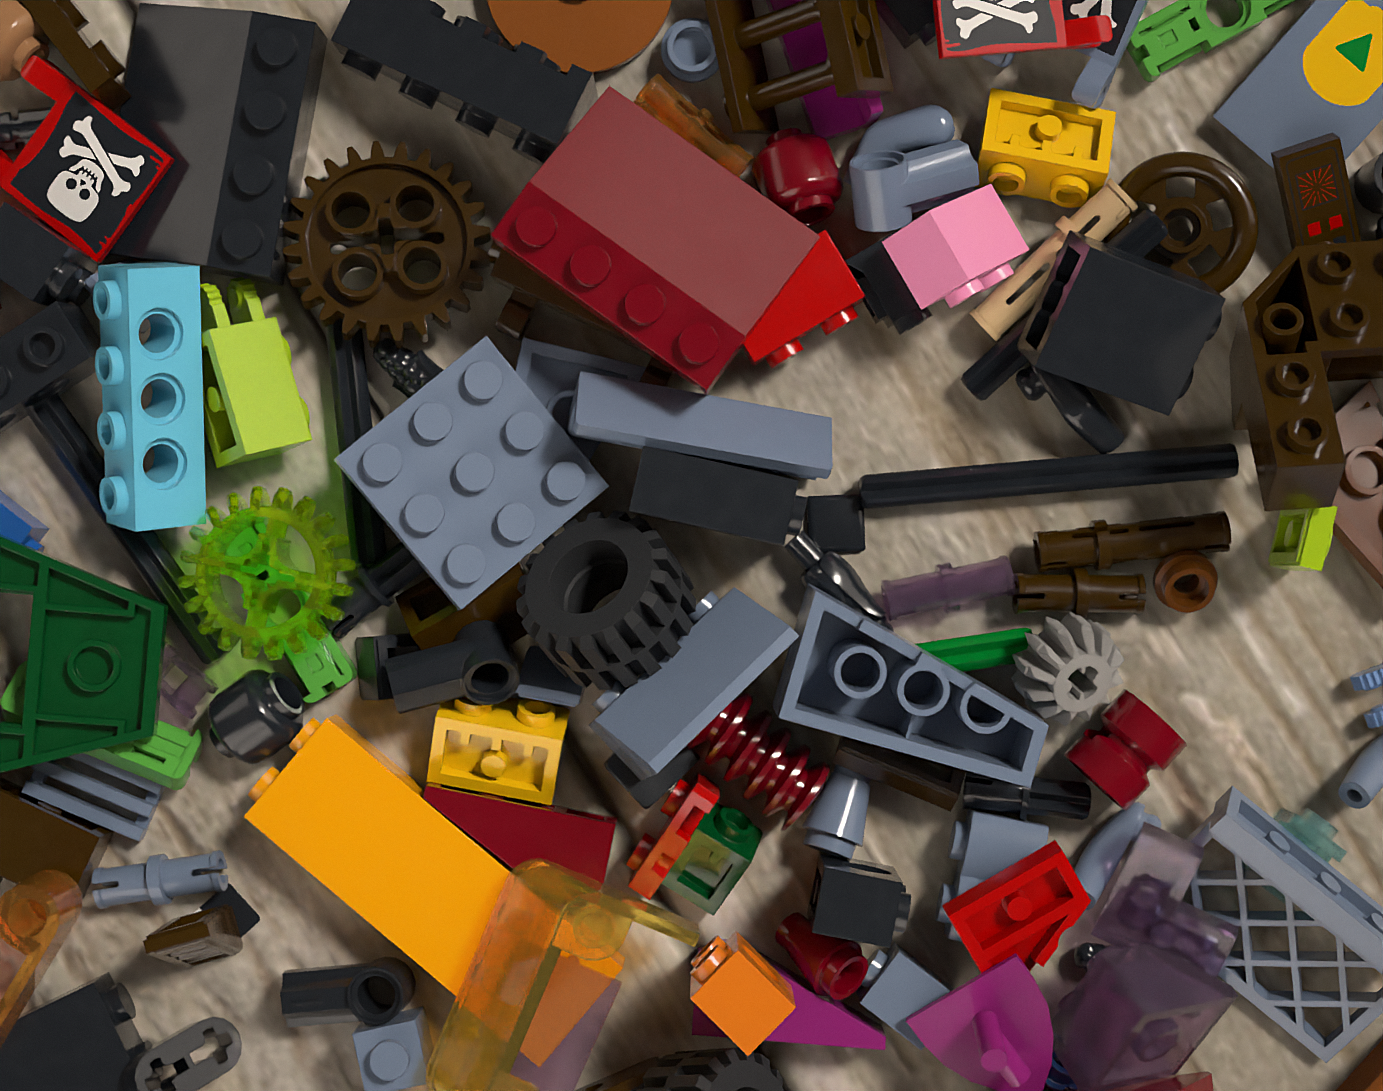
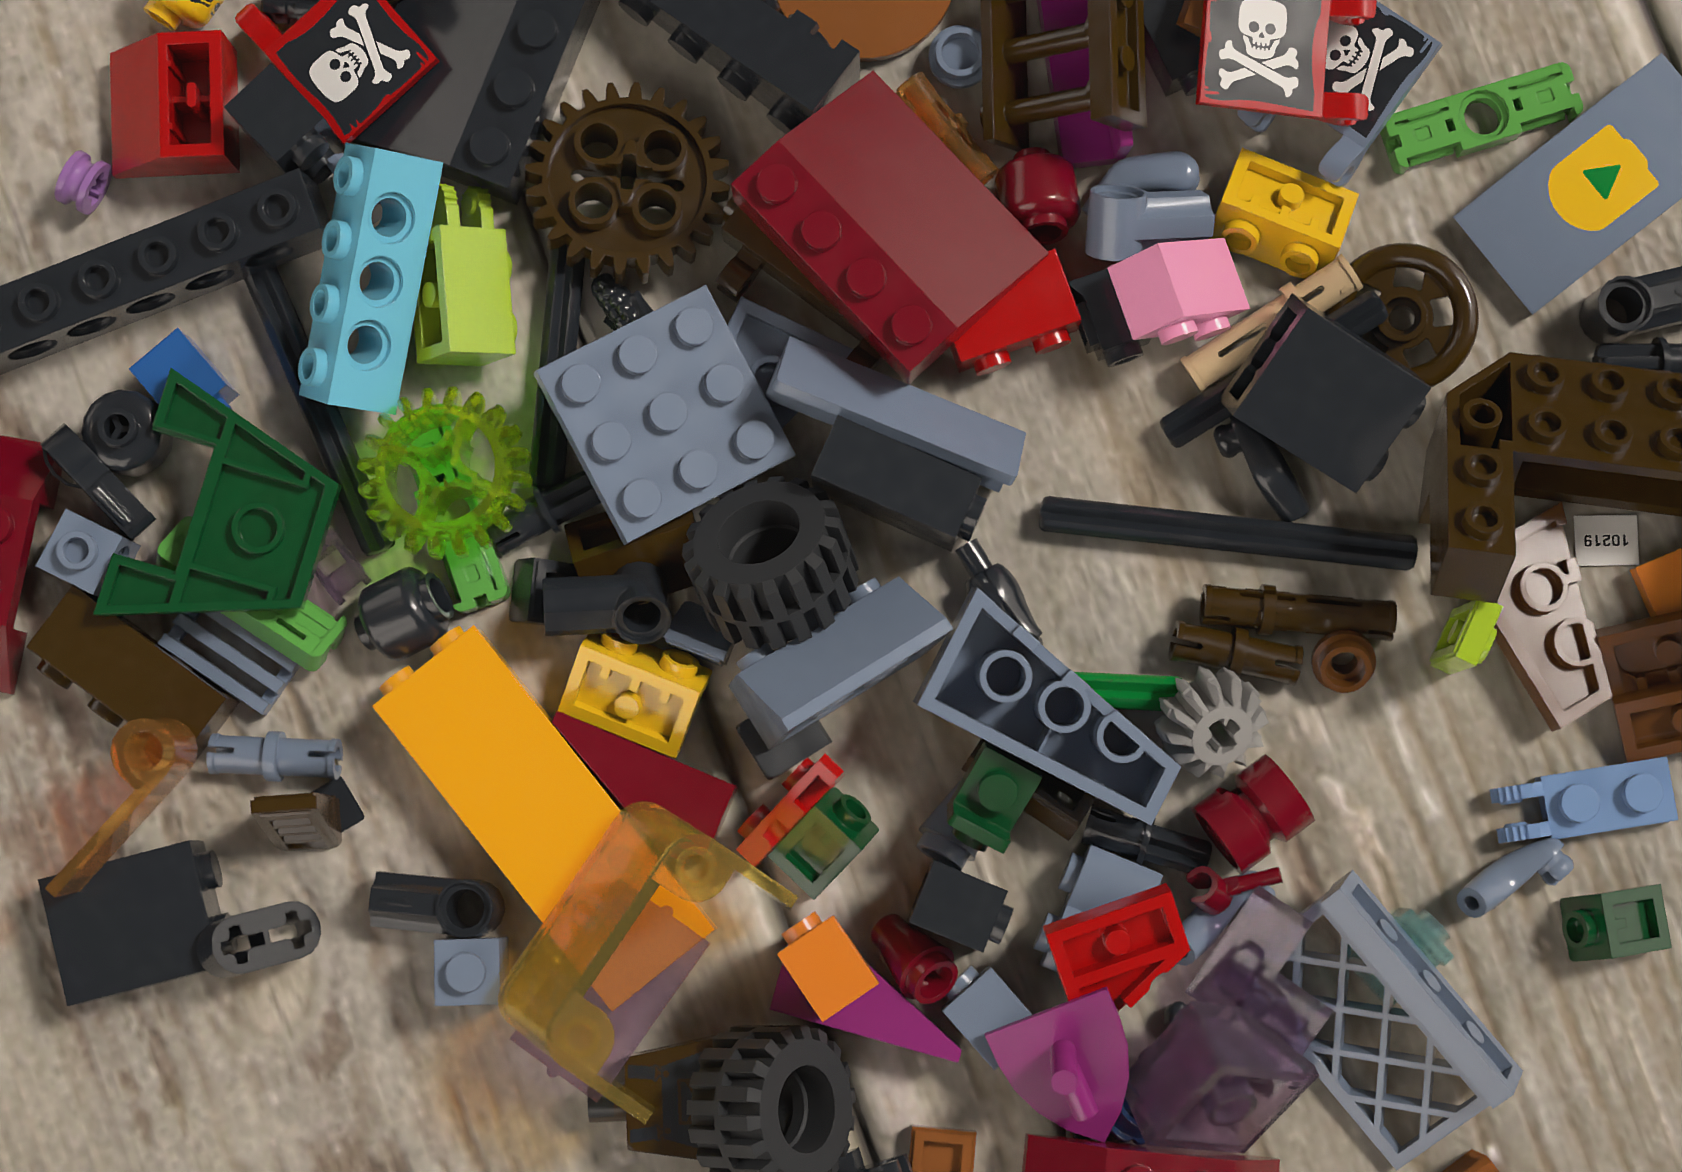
camera: 15 degrees right, 5 degrees down
dark red piece [686,693,830,832] -> none
black piece [807,494,866,552] -> none
clear purple pin [881,555,1015,621] -> none
dark brown tile [1271,132,1361,250] -> none
none -> dark green bracket [947,740,1043,854]
none -> dark red hand [1186,866,1283,915]

